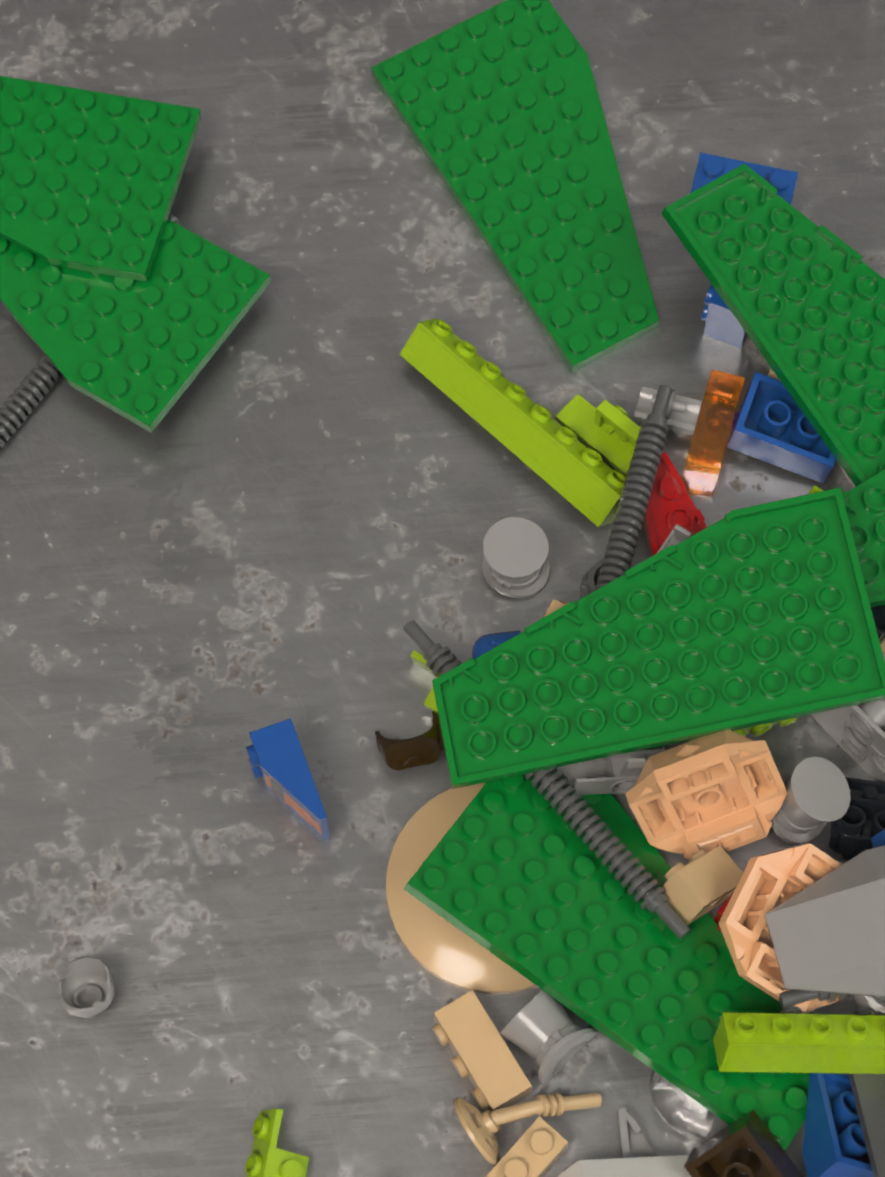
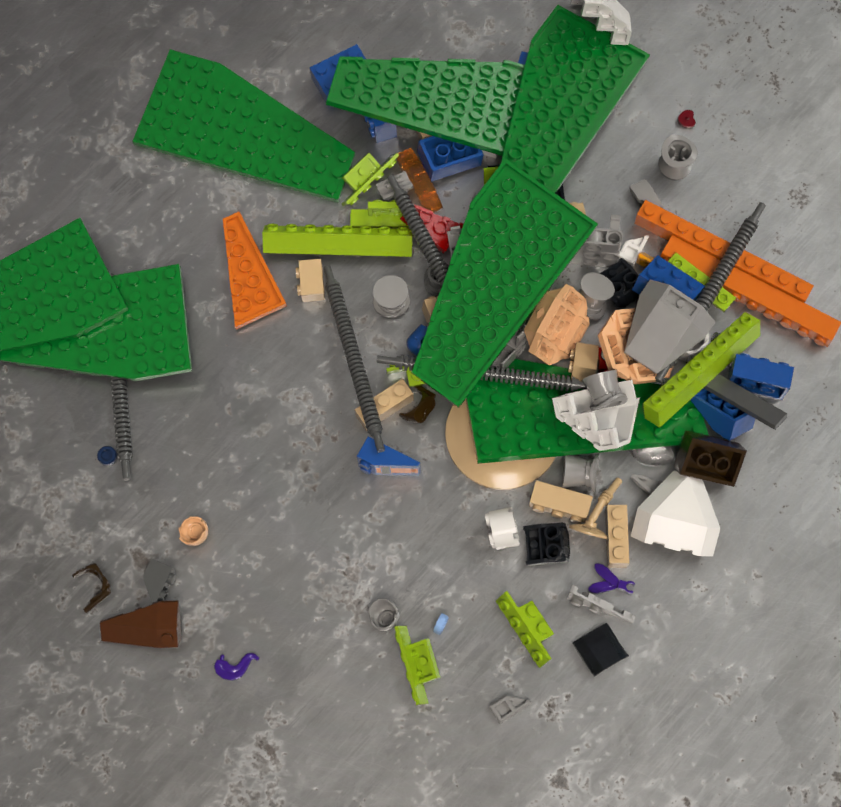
camera: 40 degrees left, 5 degrees up
none -> orange wing [223,212,287,330]
none -> tan brick [296,259,325,302]
none -> dark grey hose [324,265,385,453]
none -> lime bracket [341,153,399,206]
none -> tan brick [355,379,414,431]
none -> lime bracket [394,626,440,705]
none -> light blue tile [433,613,449,635]
none -> white brick [485,507,520,550]
none -> black slope [523,522,571,566]
none -> white panel [552,380,640,451]
none -> light grey hat [582,369,628,411]

